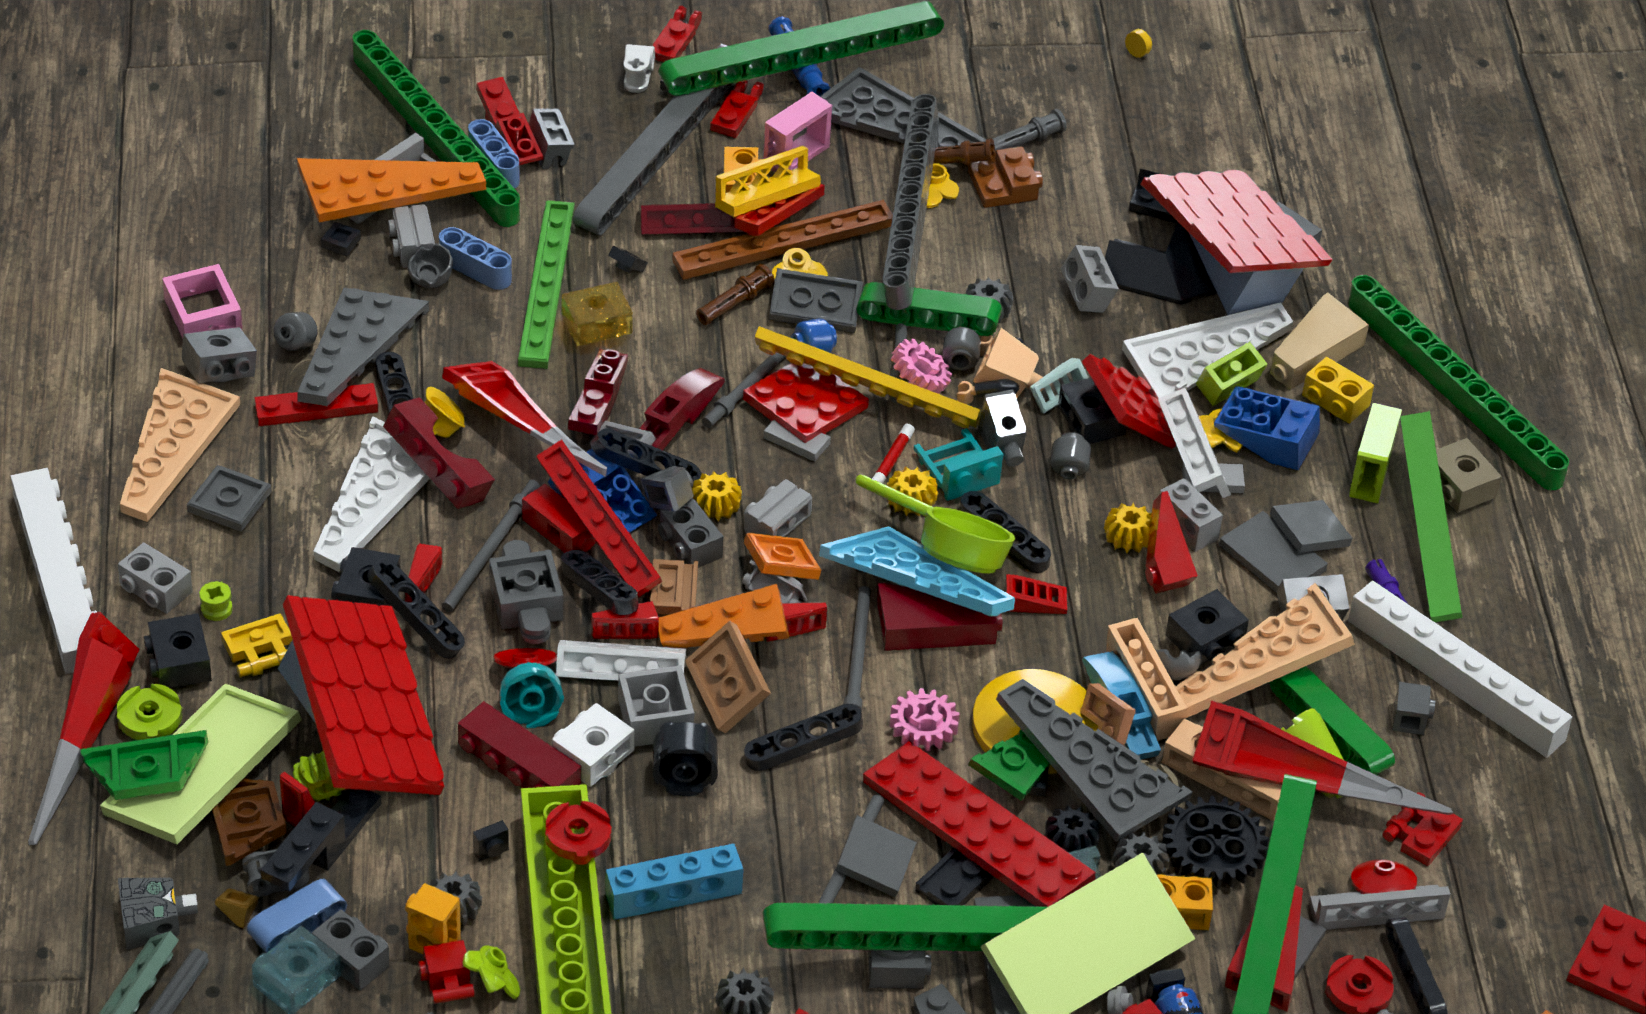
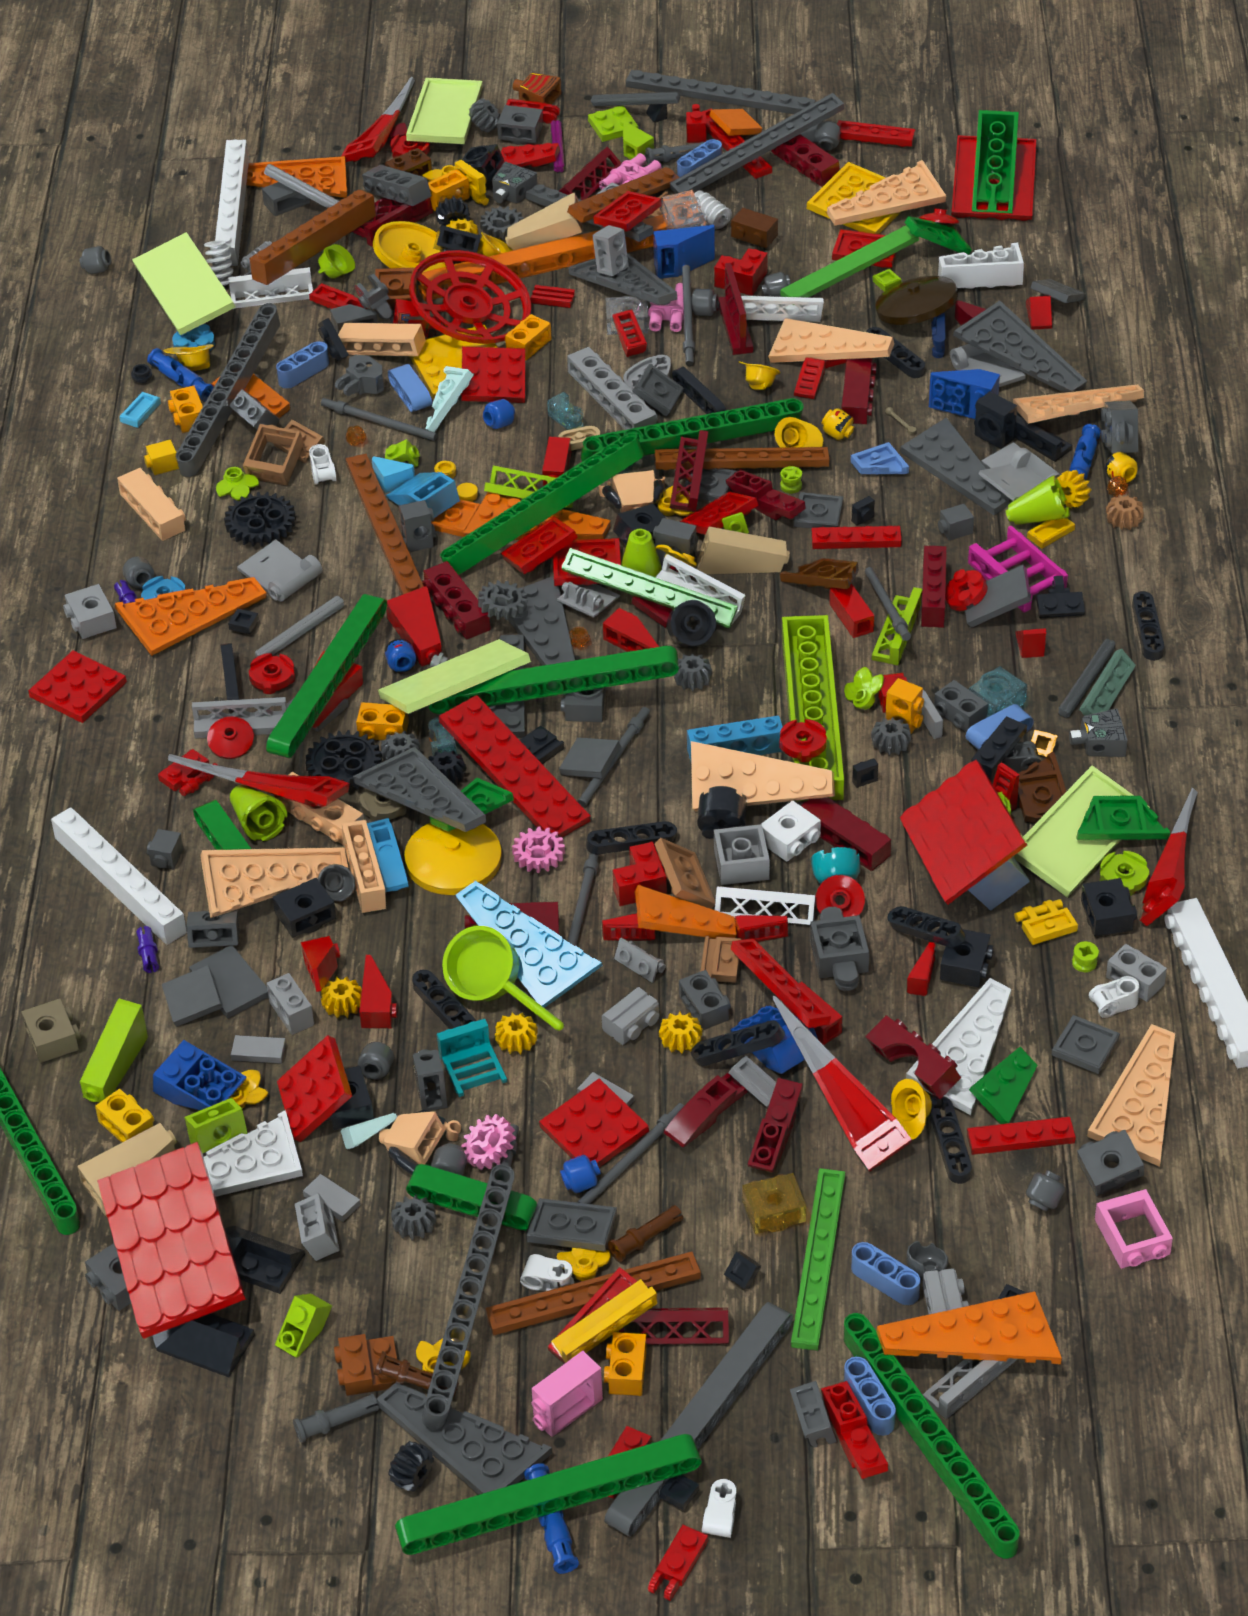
camera: 170 degrees left, 0 degrees up
dark grey wing [298,288,429,406] -> none
dark grey bar [442,480,540,612] -> none
black beam [561,550,639,615] -> none
dark grey slope [641,466,694,511] -> none
orange tile [744,533,822,580] -> none
yellow plate [754,326,981,428] -> none
red bar [872,424,915,484] -> none
red slope [1004,574,1067,614] -> none
nougat plate [1080,683,1136,746] -> none
yellow tile [1125,29,1152,58] -> none
black plate [1146,968,1186,1004] -> none
white fence [1158,387,1231,498] -> none
bright green tile [1400,411,1463,622] -> none
none -> lime slope [275,1293,332,1357]
none -> light grey tile [303,1174,361,1222]
none -> red slope [359,955,397,1029]
none -> black gear [388,1441,434,1492]
none -> white piece [520,1254,574,1292]
none -> red brick [612,842,667,906]
none -> light nougat wing [691,741,835,812]
none -> light grey tile [921,690,943,739]
none -> green wing [969,1046,1038,1124]
none -> white piece [1088,976,1139,1018]

